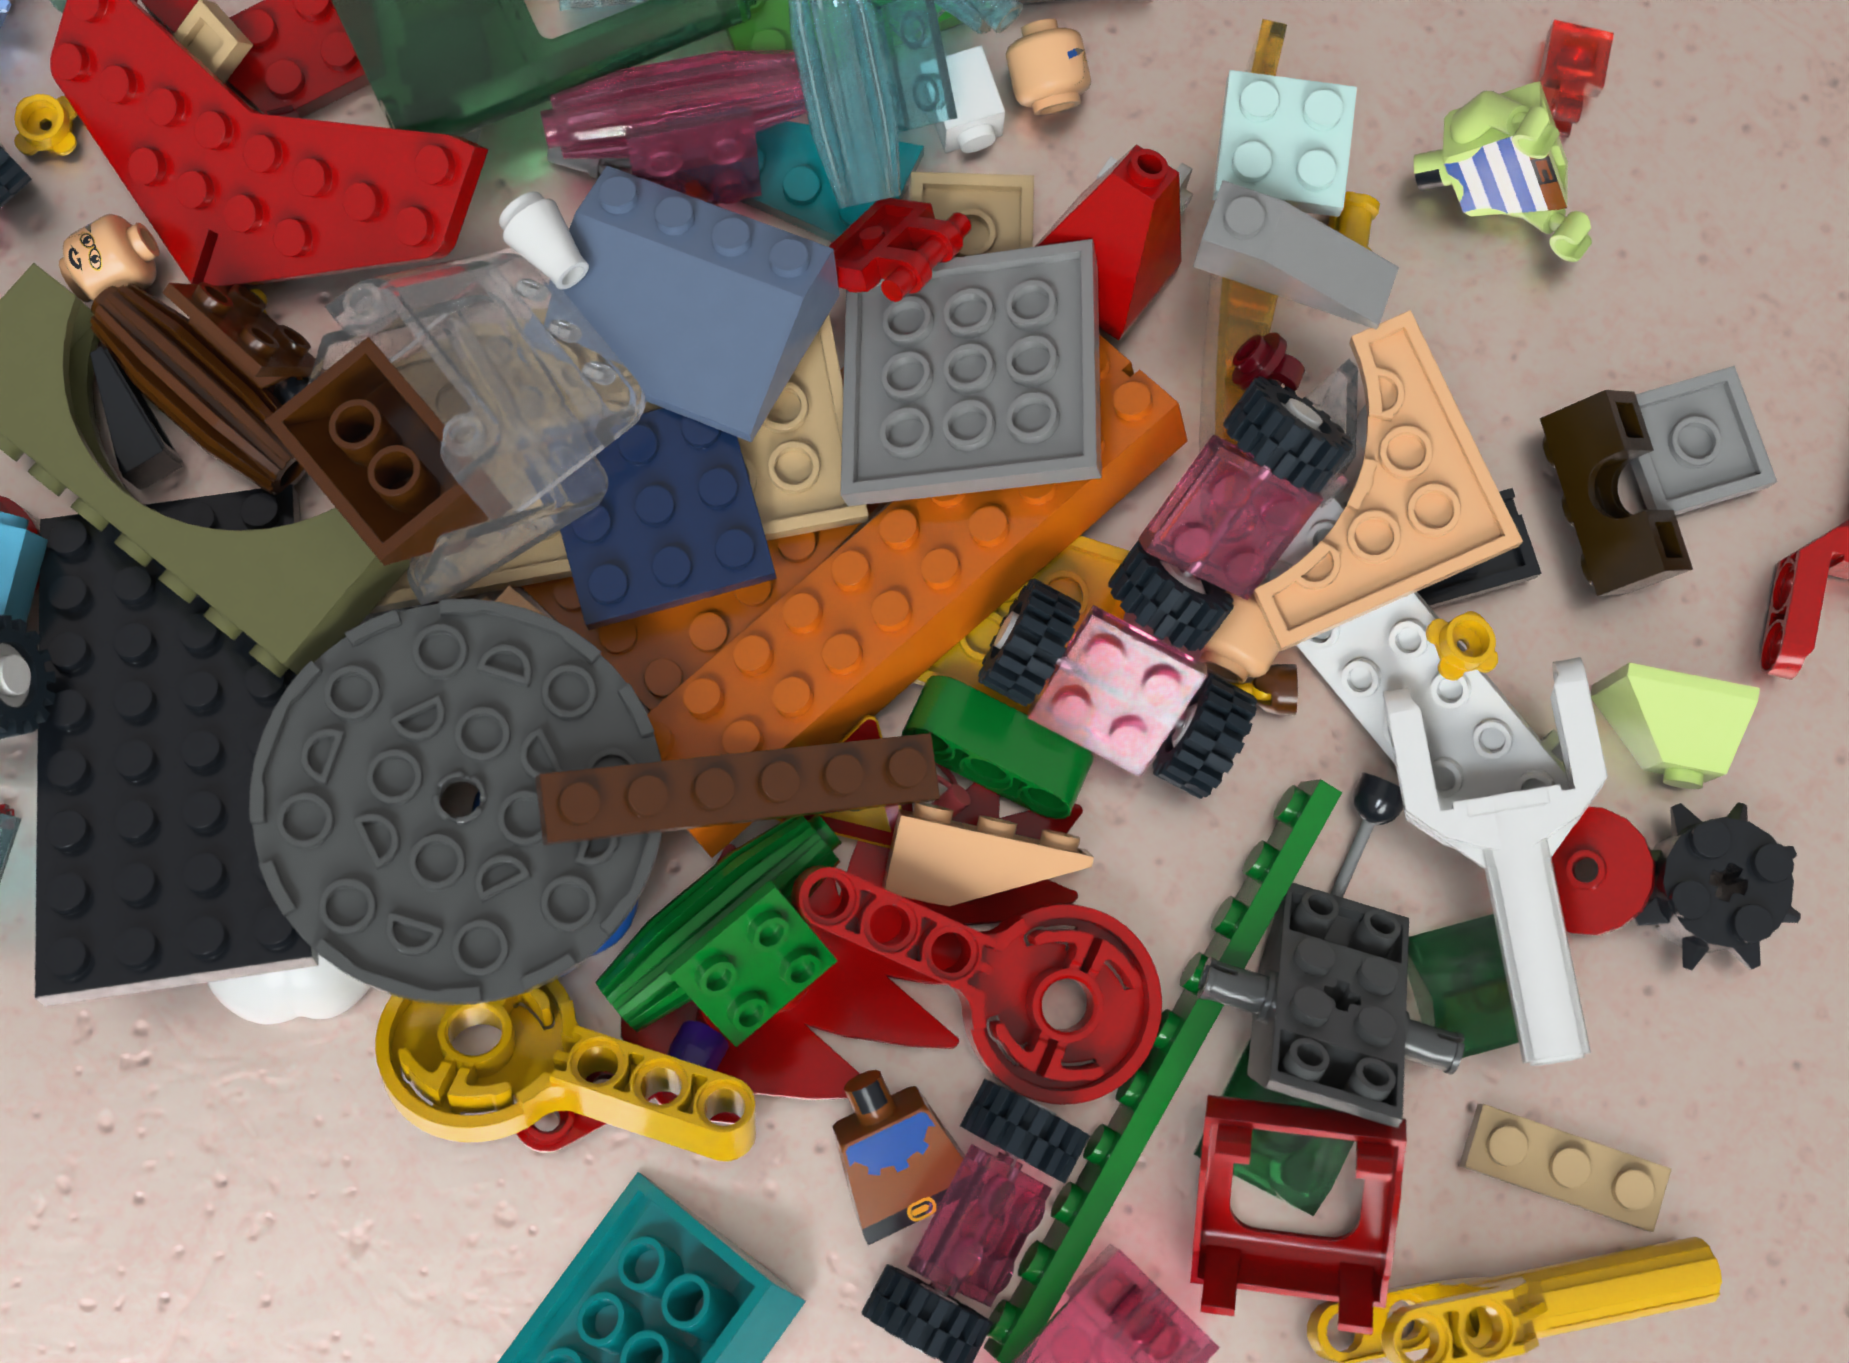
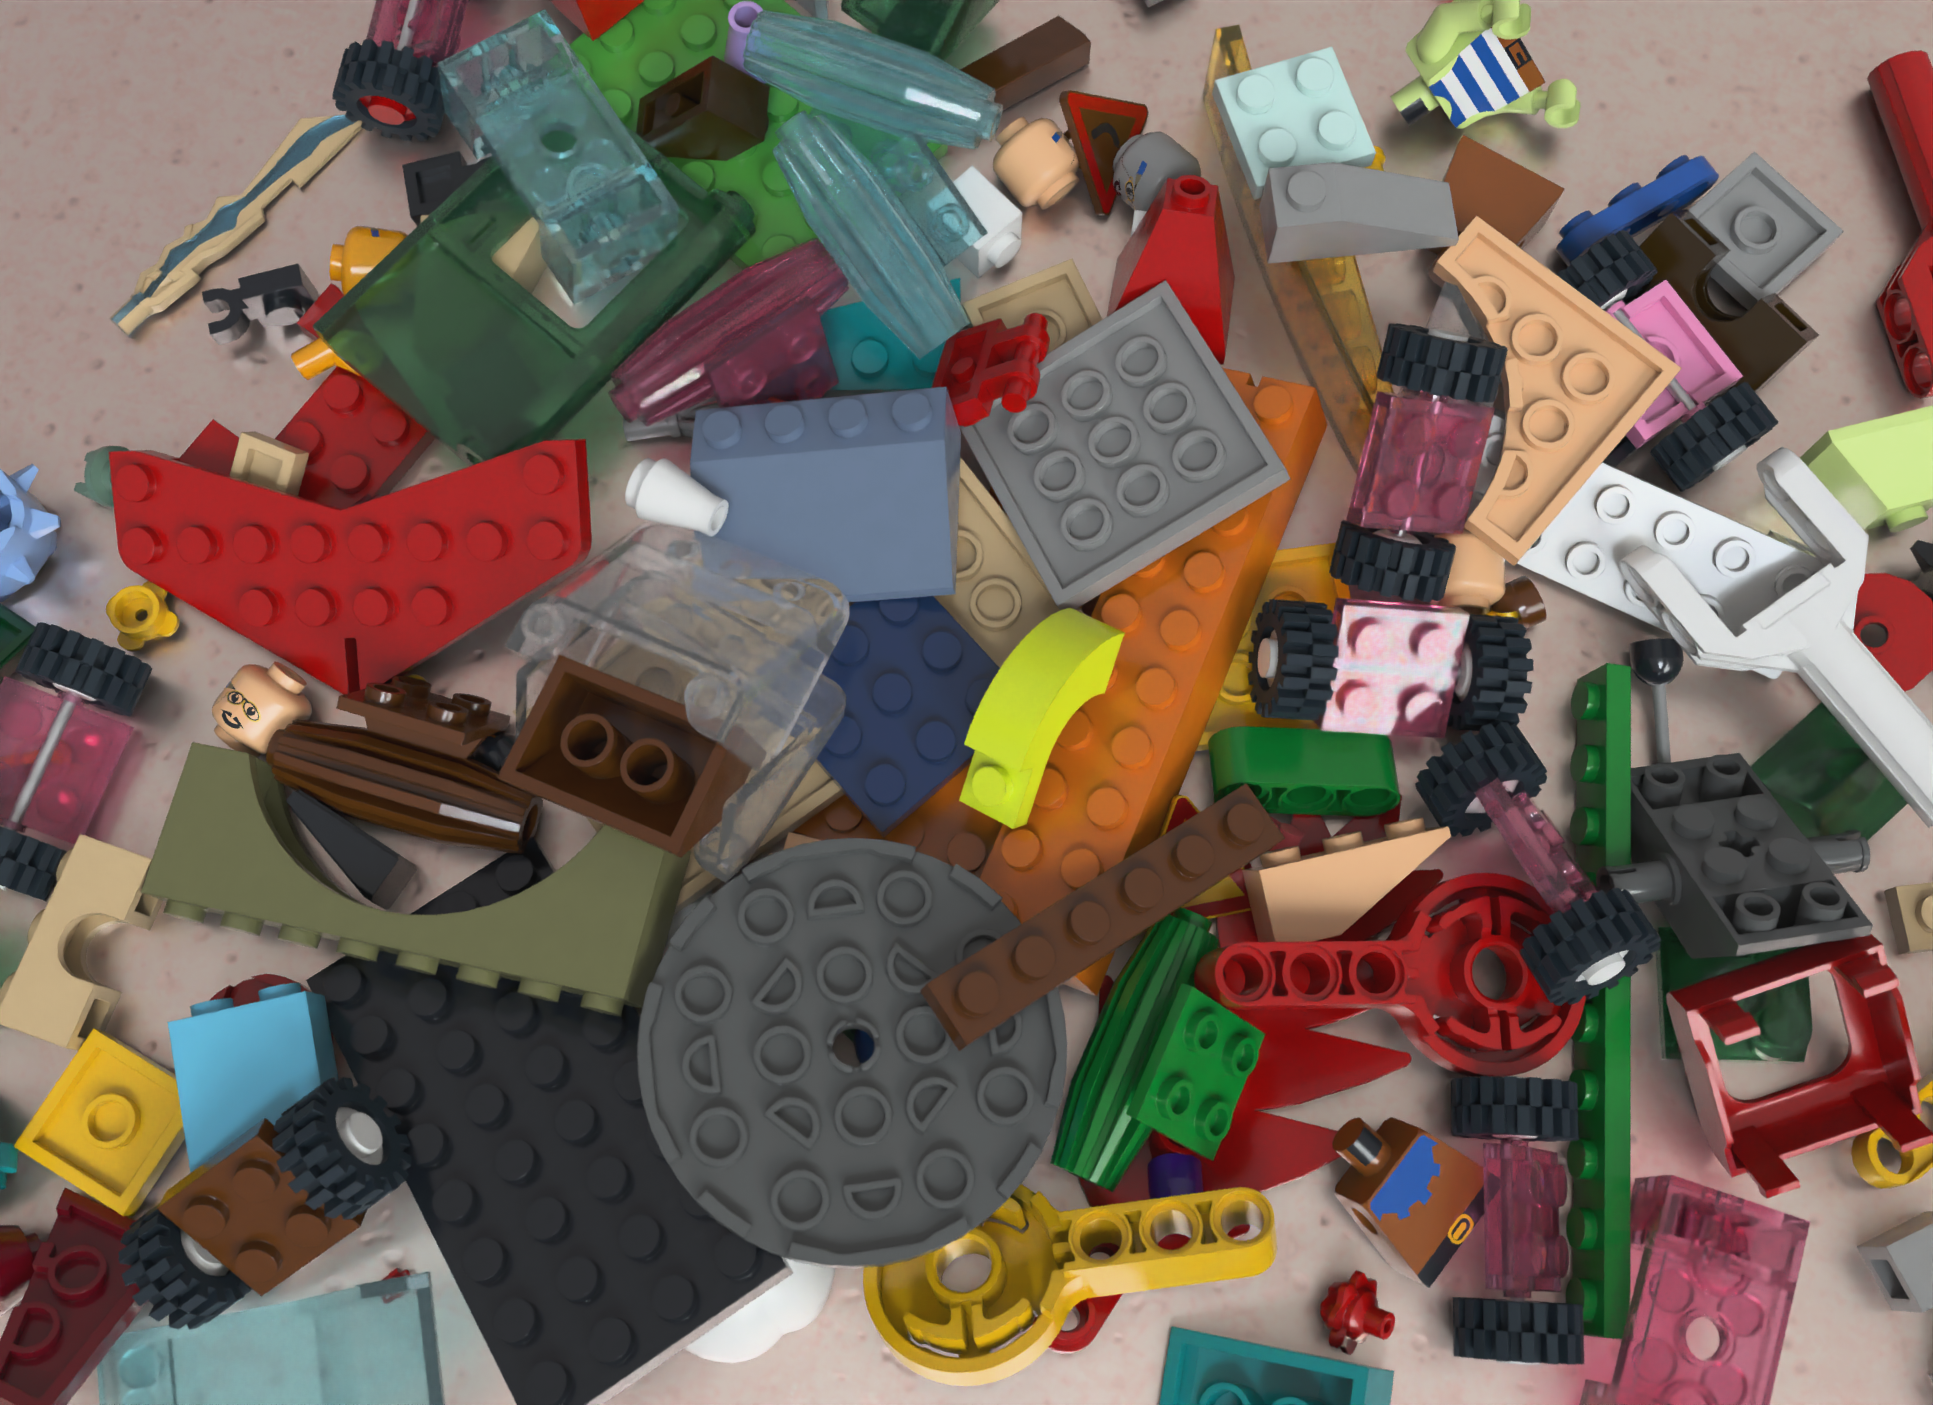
camera: 20 degrees left, 5 degrees down
dark red plate [1232,332,1306,391] -> none
yellow plate [1426,611,1498,681] -> none
none -> neon yellow arch [959,608,1125,829]
none -> piece [1059,90,1148,216]
none -> light grey head [1113,131,1201,211]
none -> red plant [1320,1270,1395,1355]
none -> black plate [1415,722,1661,1006]
none -> dark orange torso [1426,135,1565,290]
none -> blue plate [1556,155,1719,267]
none -> plate [1556,230,1778,492]

